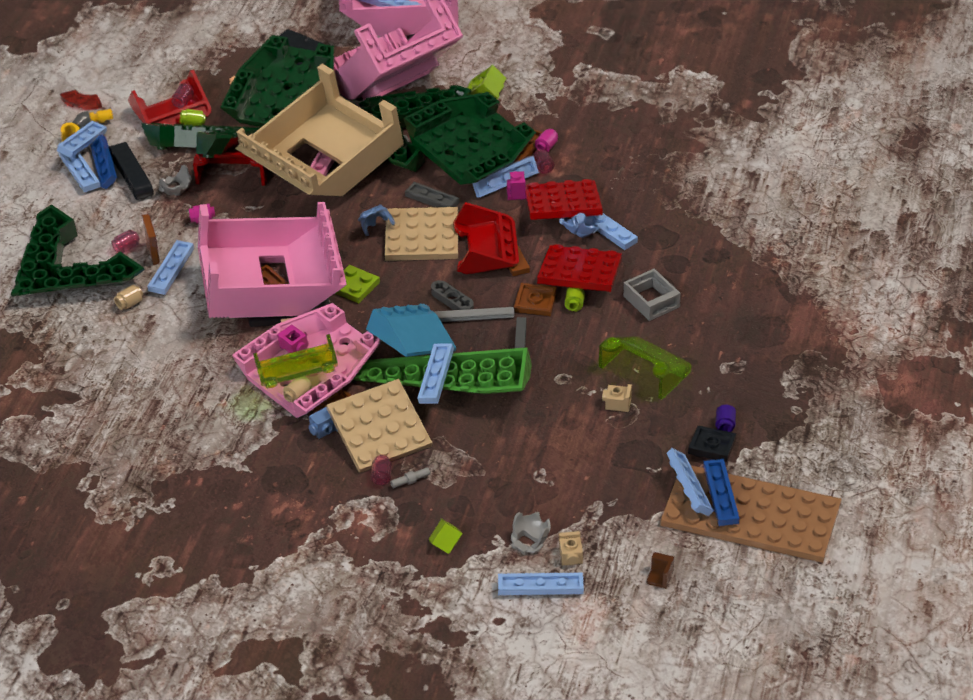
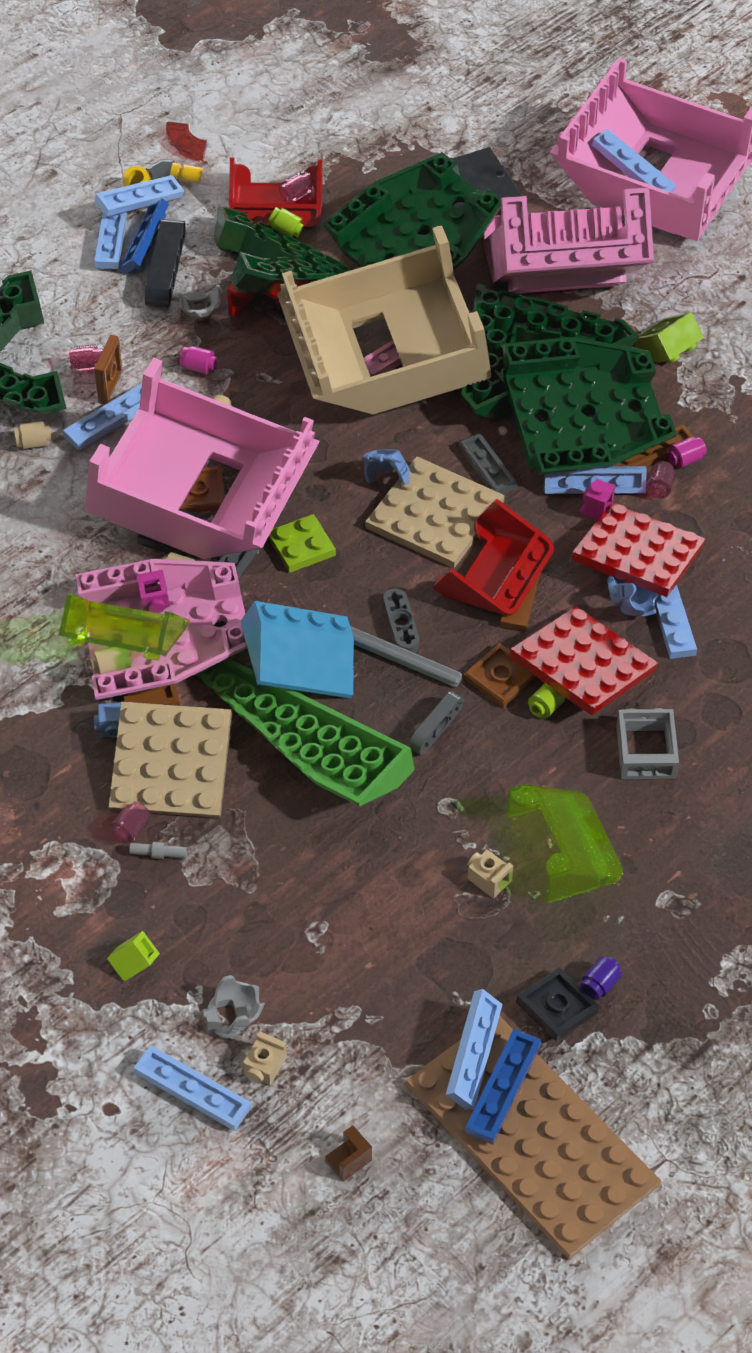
camera: 30 degrees right, 10 degrees up
light blue plate [418,343,454,404] -> none

